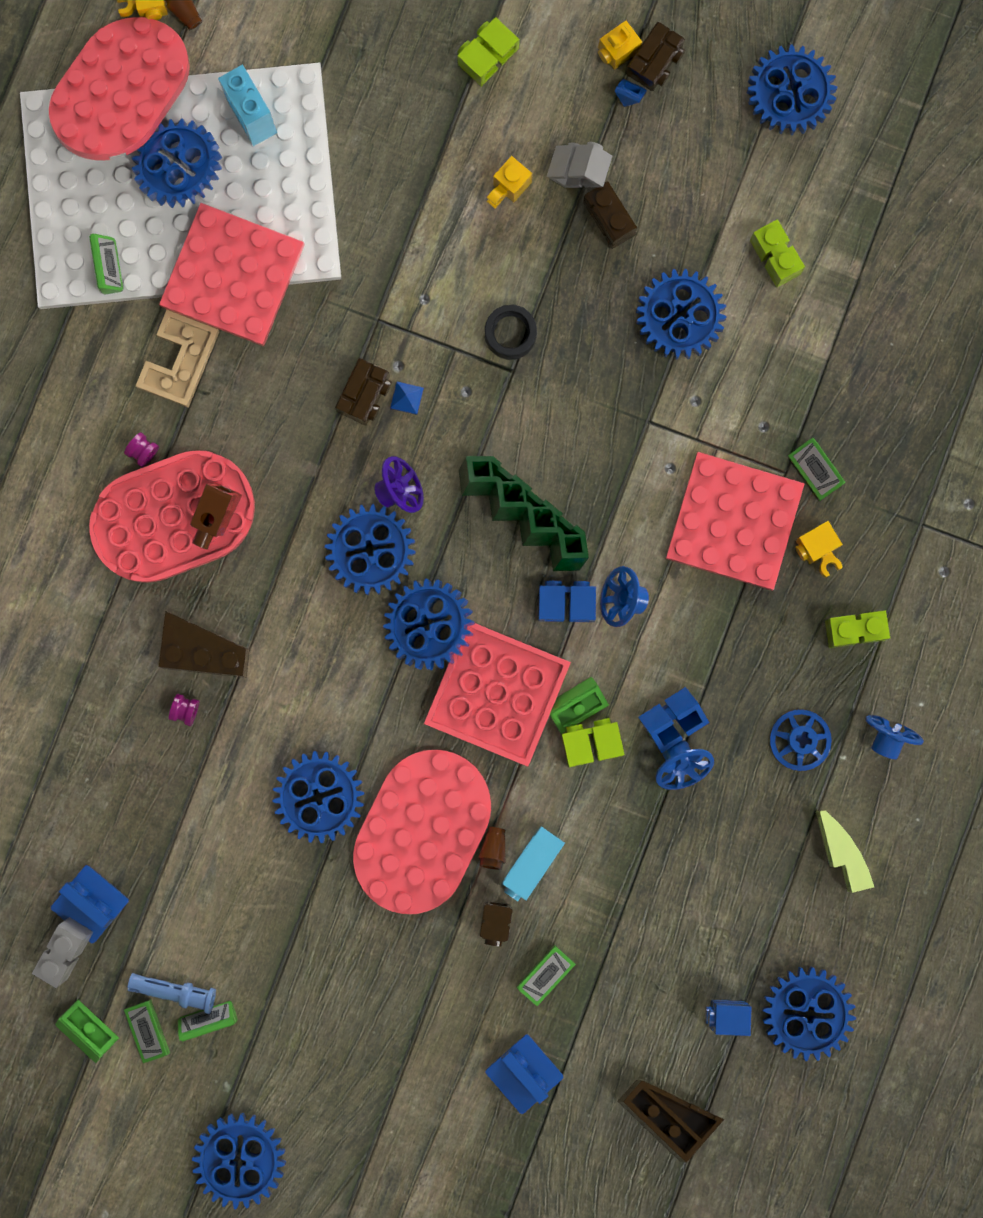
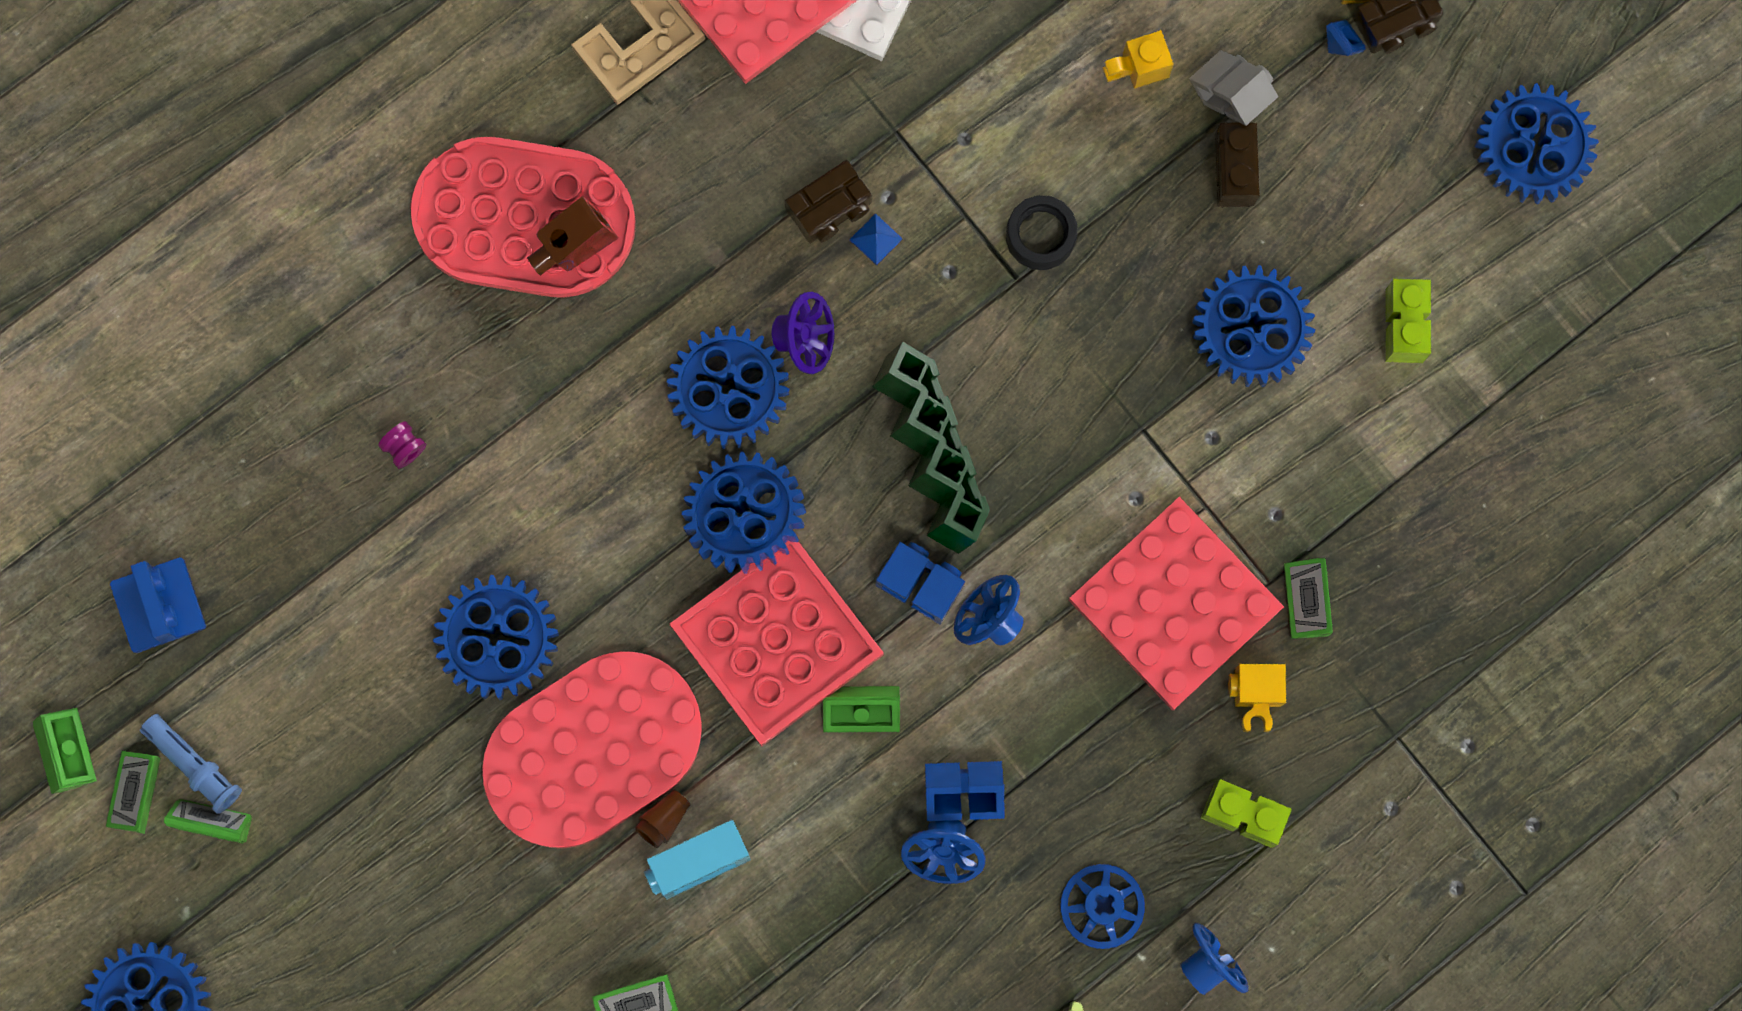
camera: 25 degrees right, 5 degrees down
light grey piece [32,917,93,988] -> none
magenta wheel [124,432,159,468] -> none
dark brown wedge [158,611,250,678] -> none
dark brown brick [480,901,513,947] -> none
lime piece [561,718,625,768] -> none

